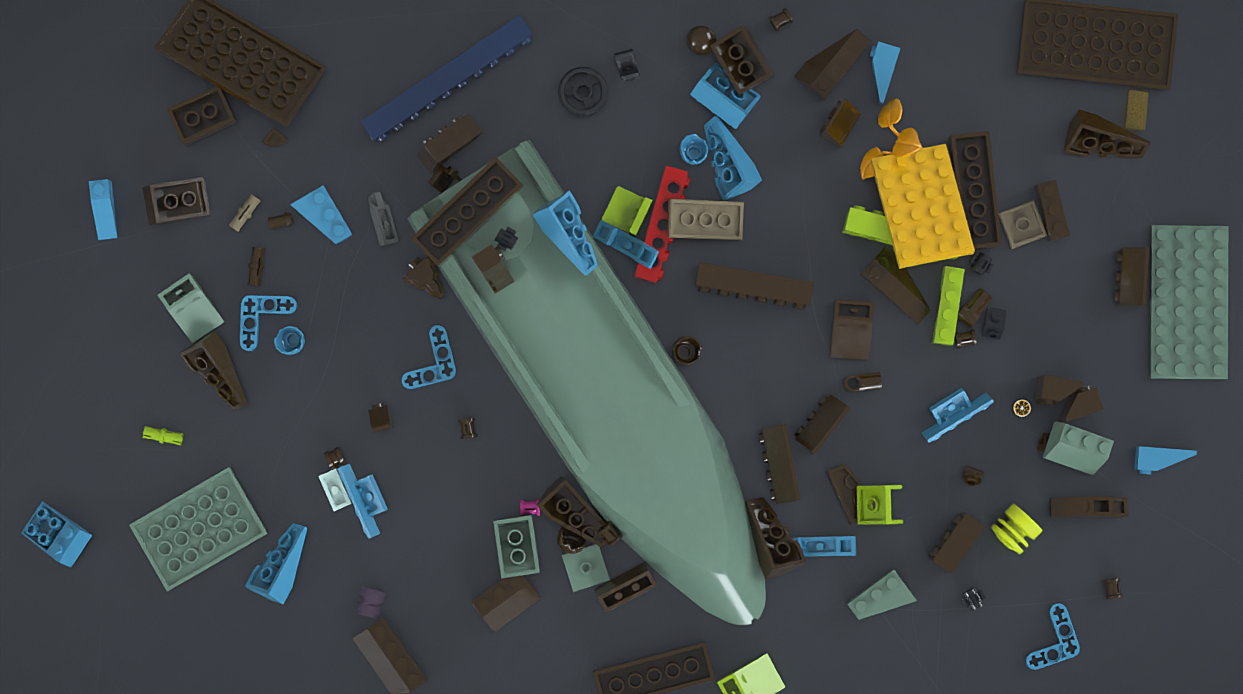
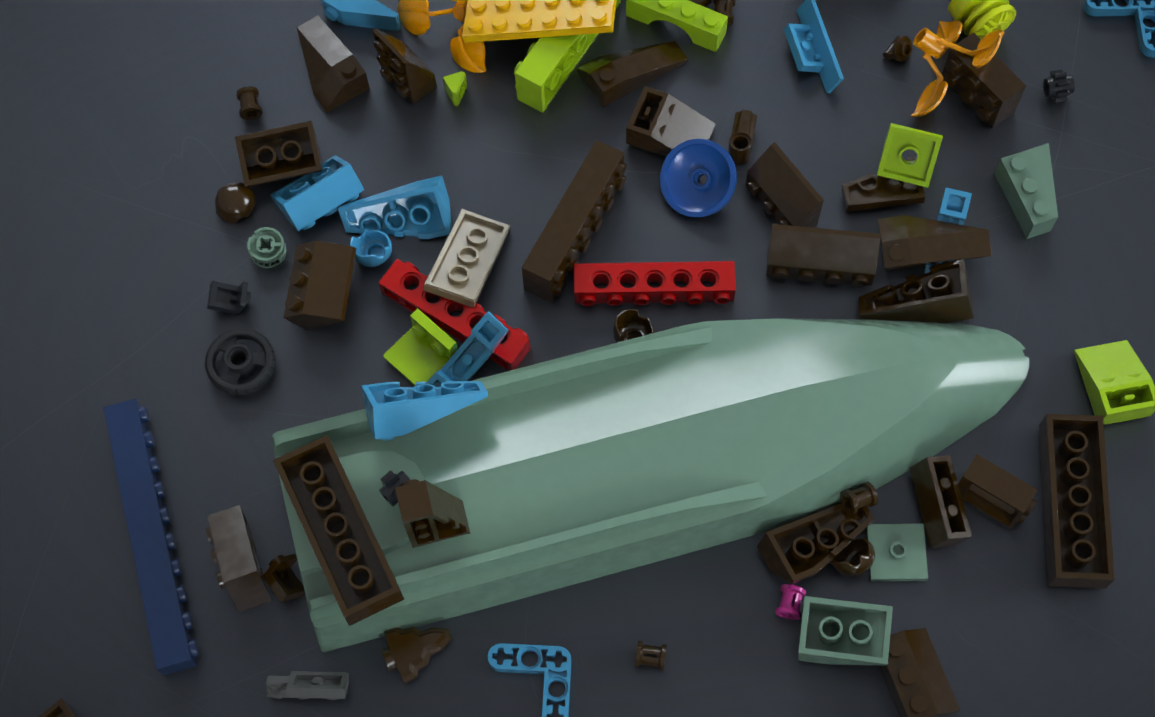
camera: 70 degrees left, 20 degrees down
none -> sand green wheel [247,227,287,268]
none -> dark brown slope [283,241,357,330]
none -> lime slope [443,71,467,106]
none -> red brick [574,261,736,306]
none -> blue dish [660,139,737,218]
none -> dark brown wedge [877,215,992,271]
none -> light orange plant [911,21,1005,117]
none -> dark brown window [958,454,1037,529]

